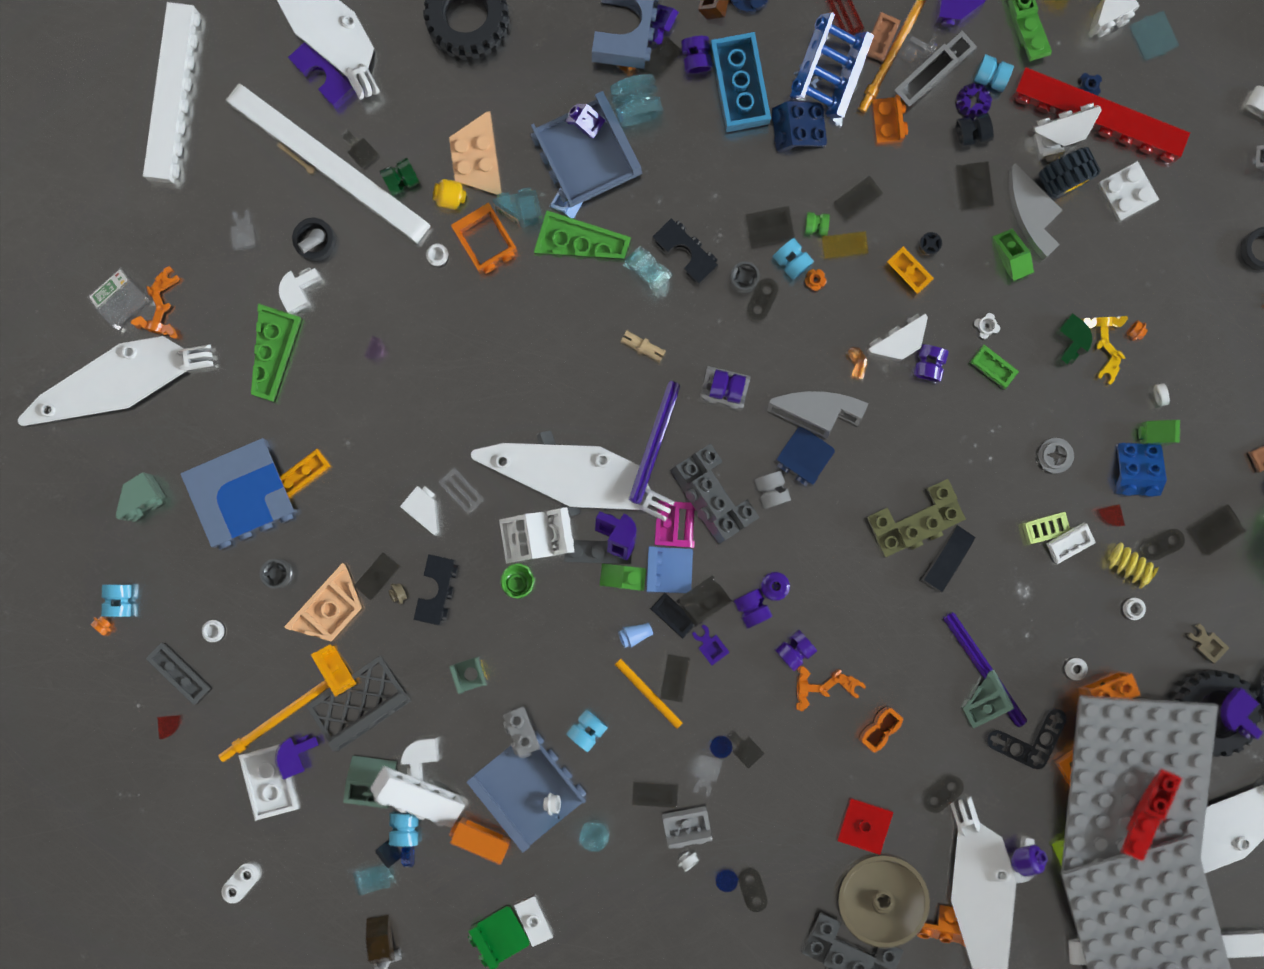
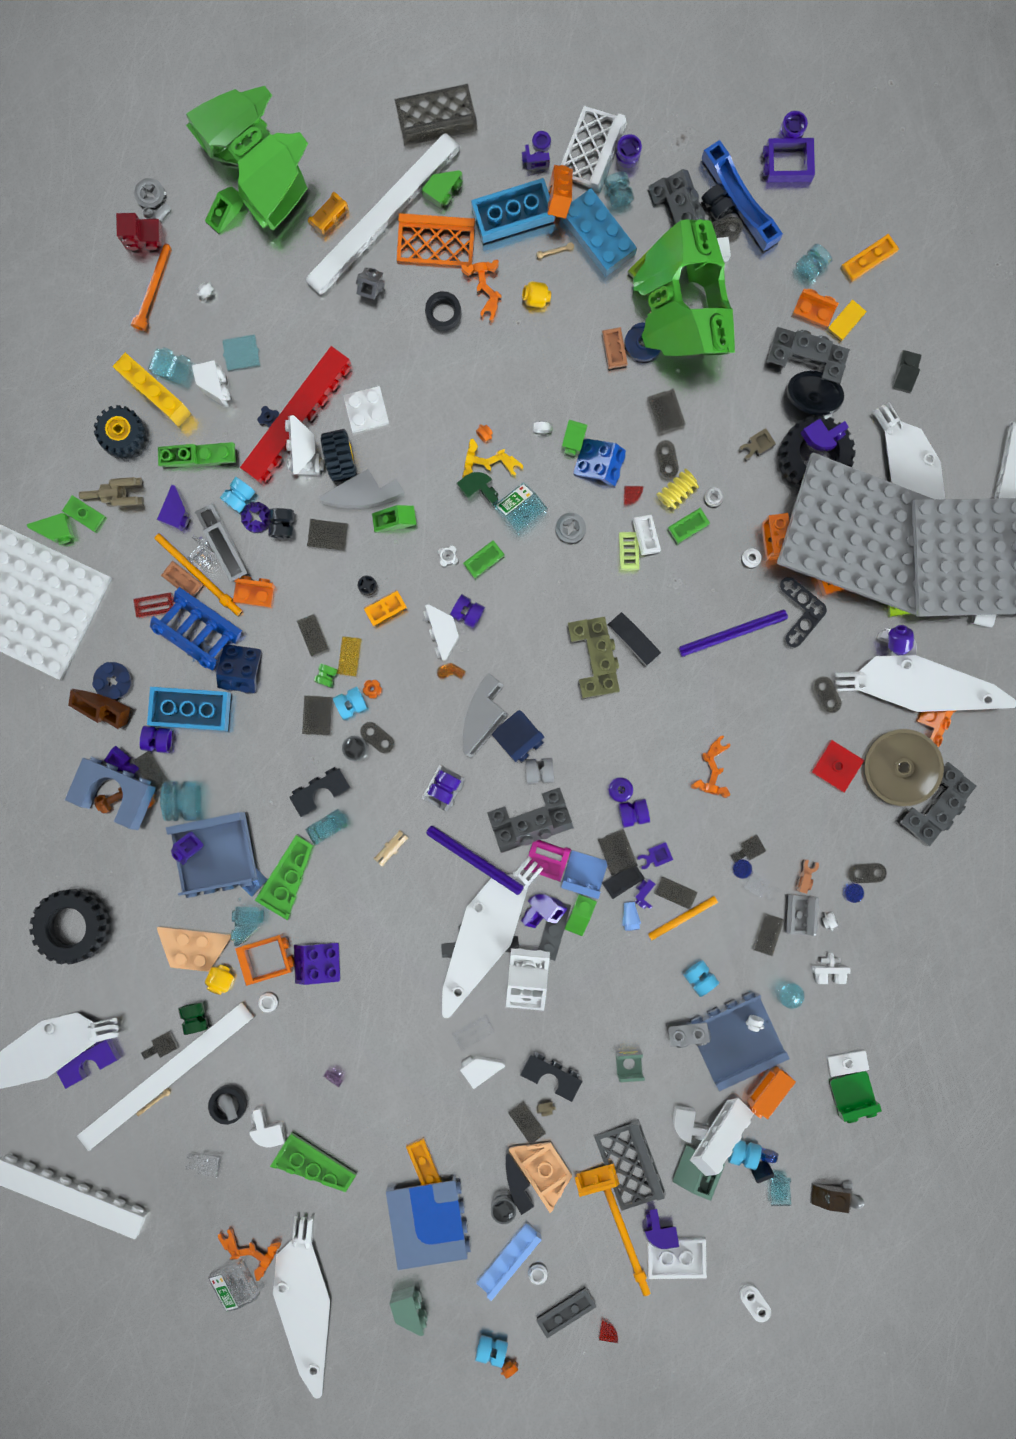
camera: 75 degrees left, 0 degrees up
bright green hair [500,563,534,599] -> none
dark purple wheel [775,629,817,671] -> none
orange brick [859,706,903,753] -> none
sand green wing [963,670,1014,729] -> none
red slope [1120,769,1183,862] -> none
none -> dark orange bar [94,787,123,813]
none -> dark purple bracket [294,943,340,985]
none -> light blue fence [476,1222,542,1301]
none -> clear light blue slope [494,482,548,536]
none -> black slope [506,1149,534,1215]
none -> dark purple bracket [634,879,656,909]
none -> bright green plate [668,507,710,544]
none -> nougat plate [796,859,819,894]
none -> white hips [812,953,850,984]

